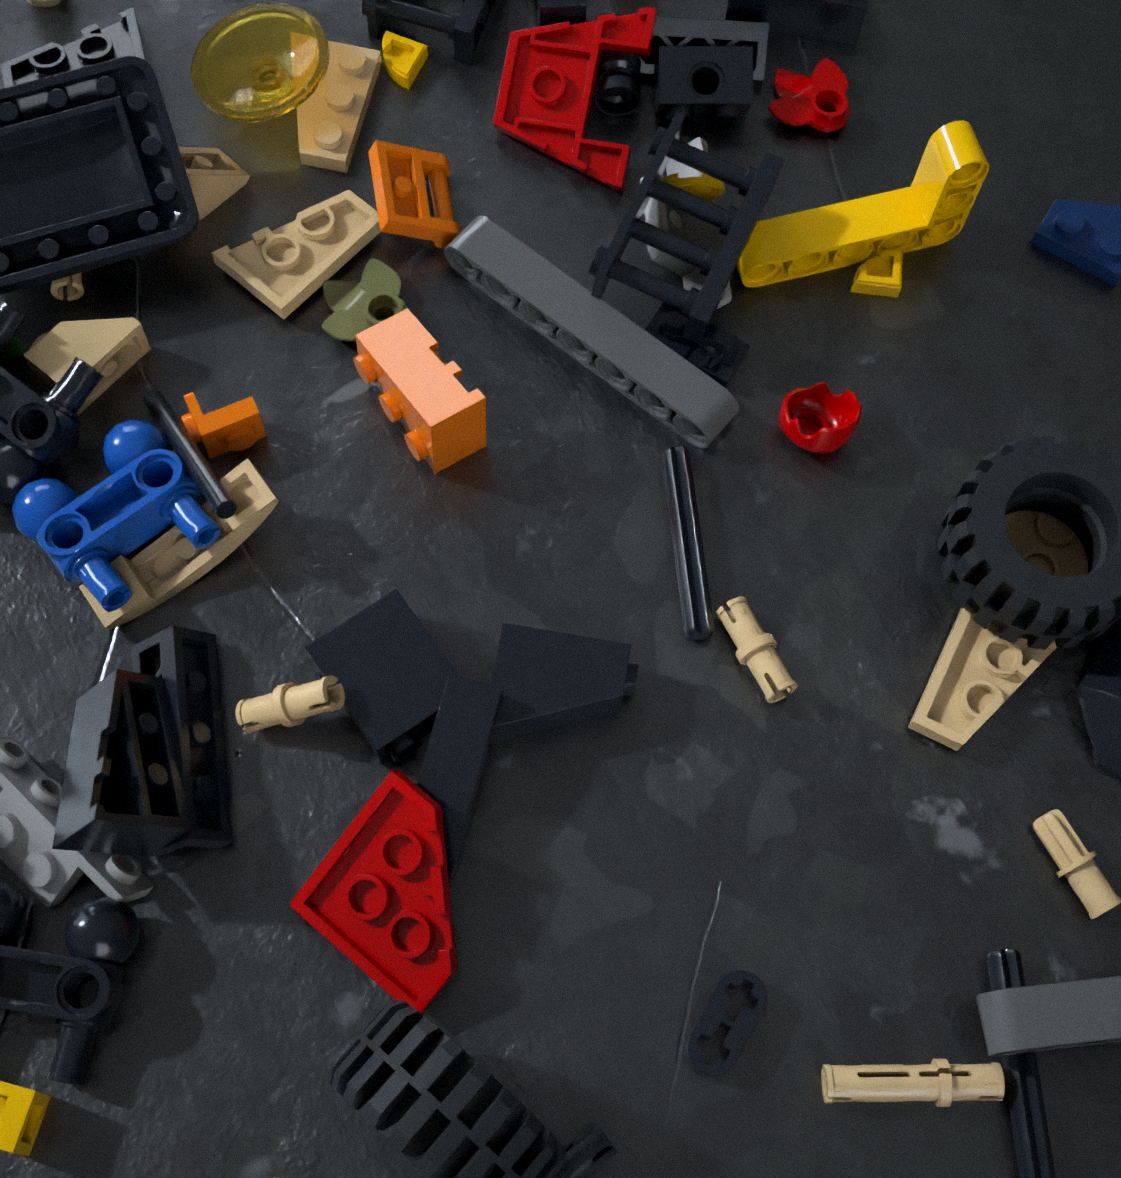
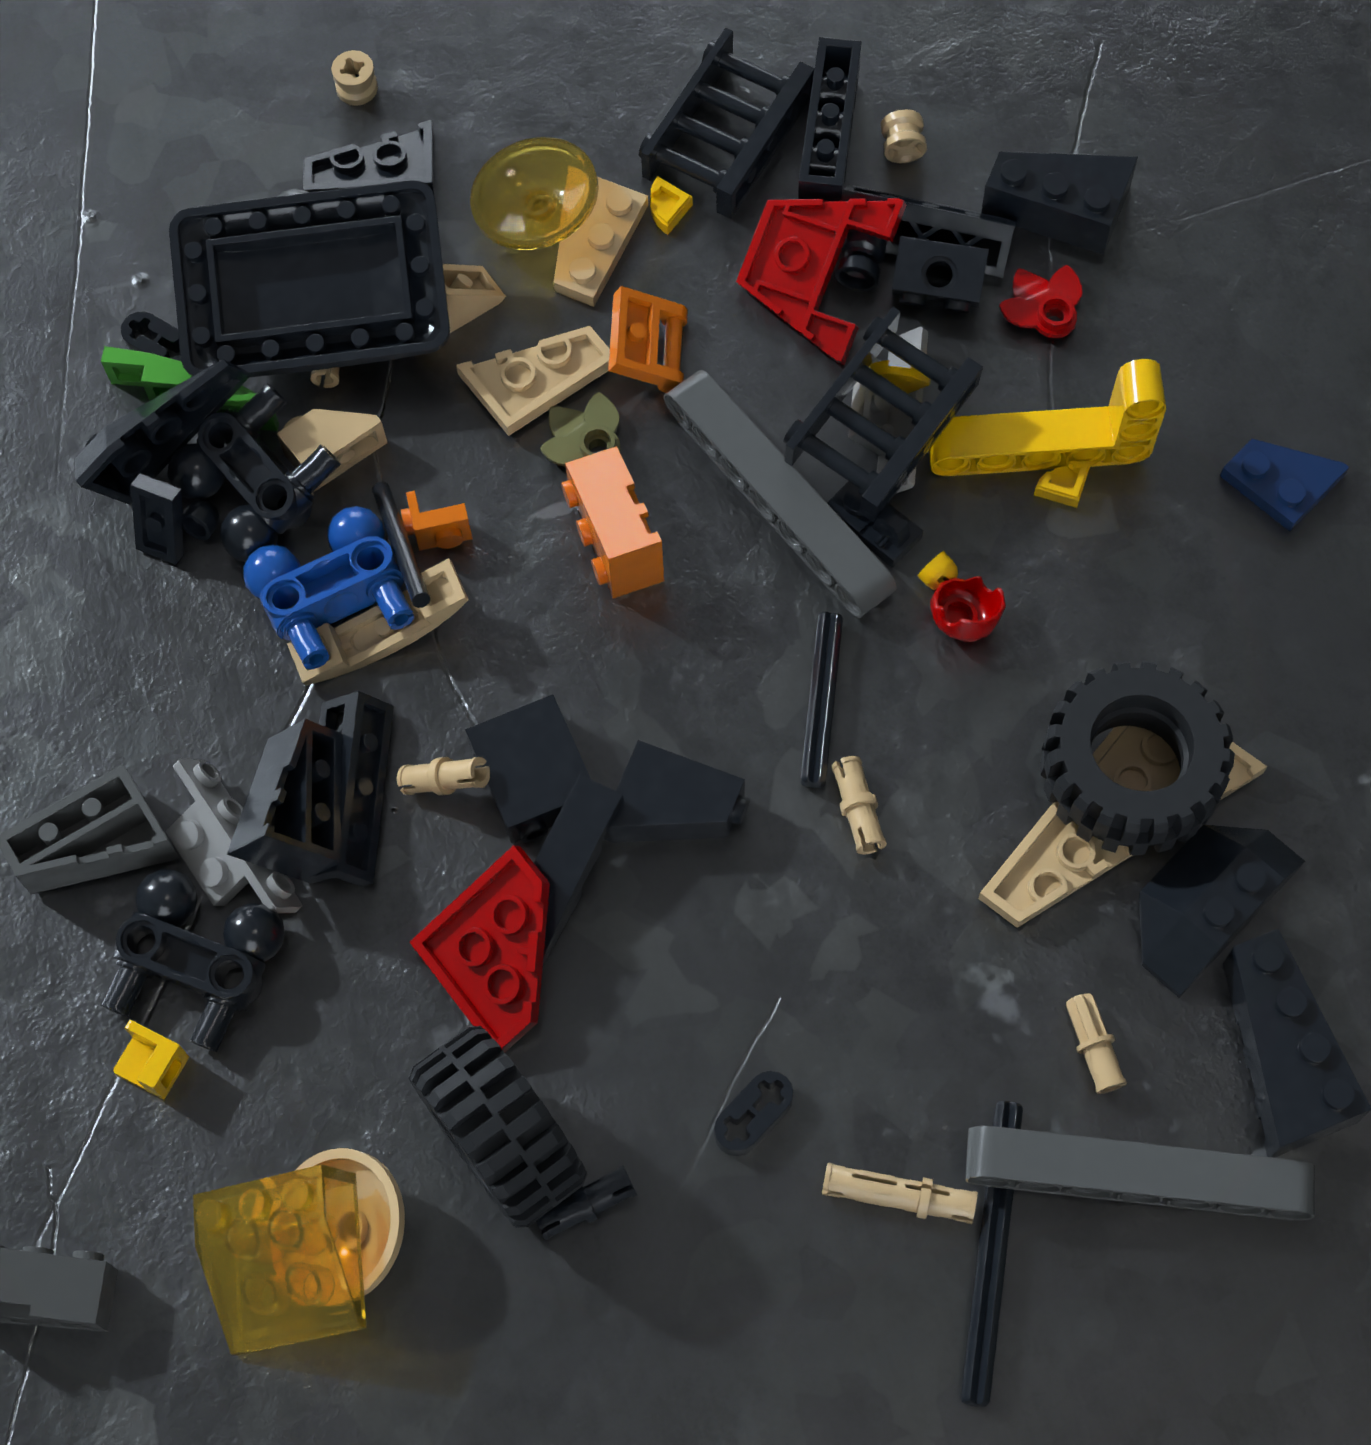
camera: 20 degrees right, 0 degrees up
none -> yellow hinge [917,551,958,591]

